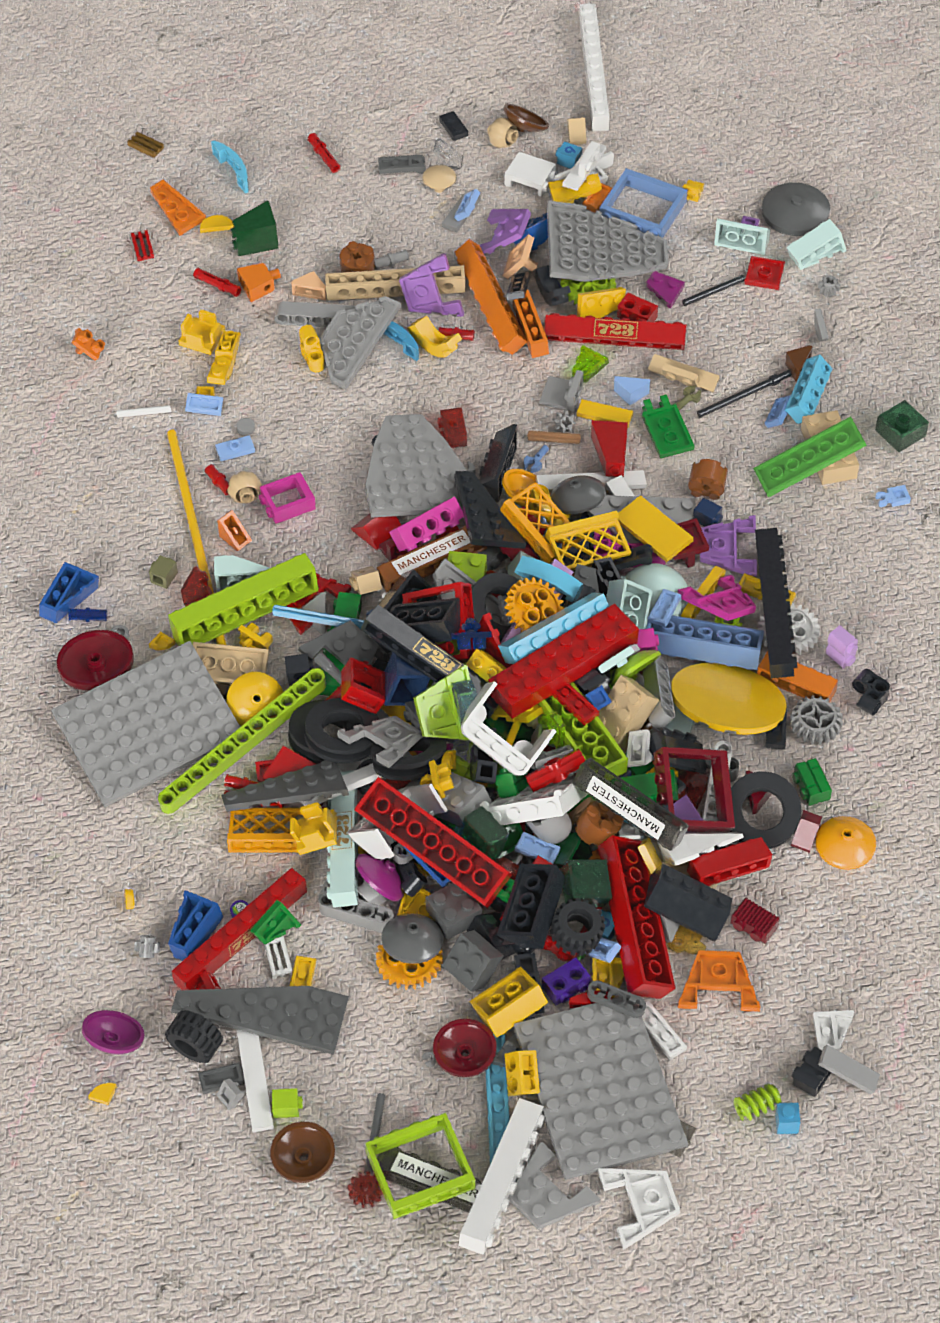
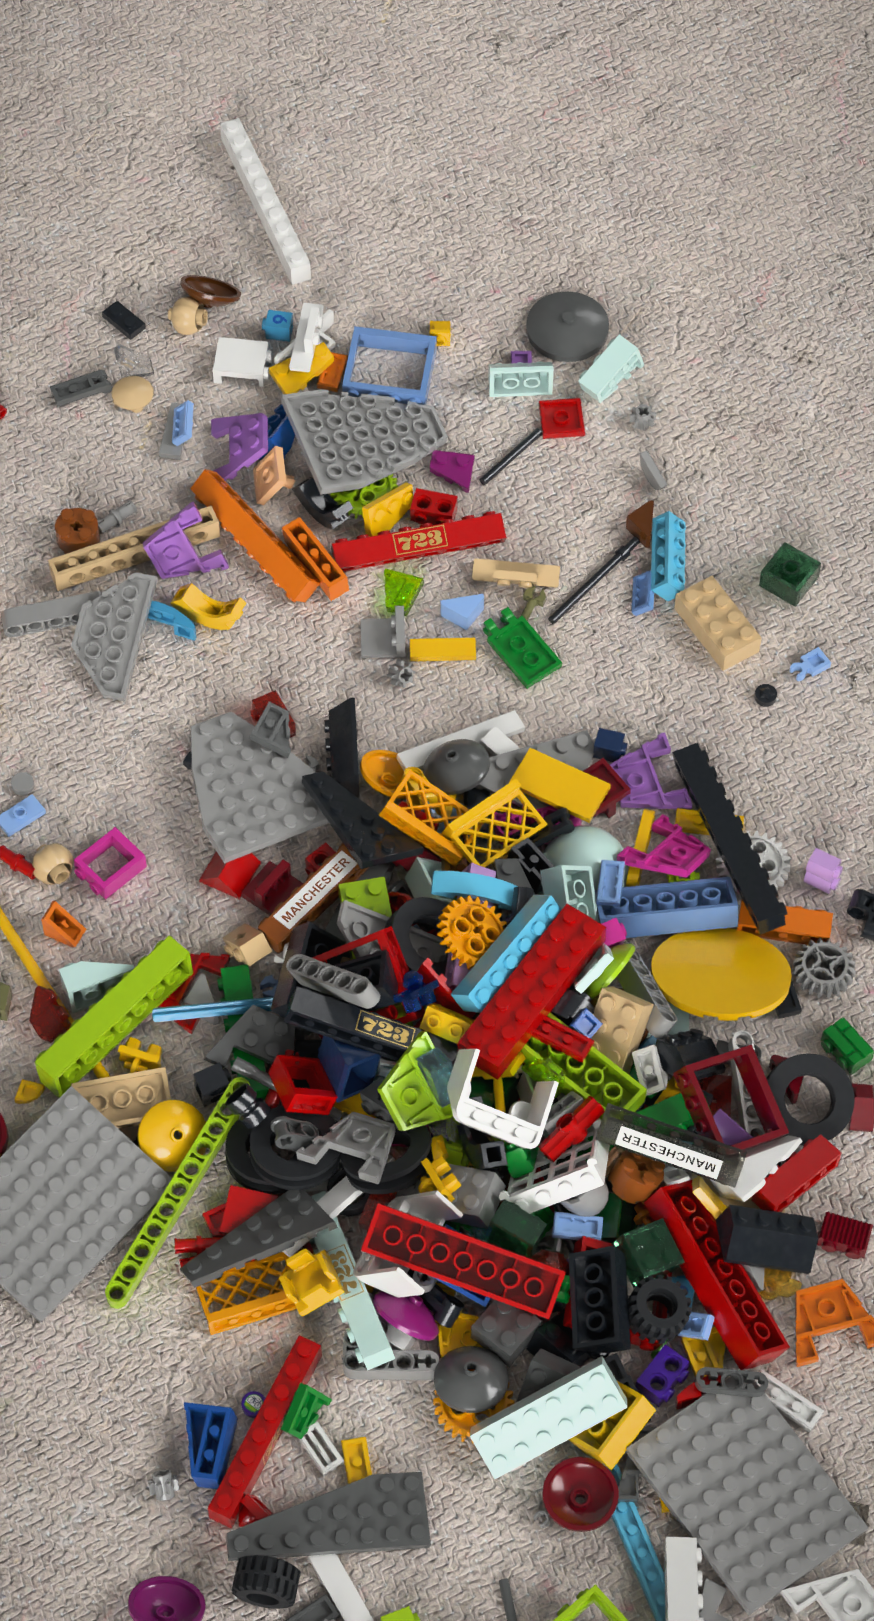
camera: 20 degrees left, 5 degrees up
yellow tile [124,889,135,910] -> none
light nougat slope [291,271,327,301] -> none
yellow piece [299,325,325,372] -> none
dark pink brick [389,497,464,552] -> none
red pin [438,327,475,341] -> none
light grey axle [496,595,512,624] -> none
yellow brick [504,1050,540,1096] -> none
black tile [506,272,530,301] -> none
medium blue bar [524,445,549,473] -> none
medium nougat axle [527,431,581,444] -> none
tan slope [566,118,586,145] -> none
red slope [591,420,628,477] -> none
dark orange brick [688,459,728,500] -> none
bright green tile [753,416,867,498] -> none
none -> black wheel [225,1083,271,1129]
none -> dark grey wing [249,702,291,758]
none -> dark grey piece [270,1116,319,1151]
none -> light grey beam [286,954,380,1009]
none -> light aqua brick [470,1356,627,1479]
none -> black tile [754,684,777,707]

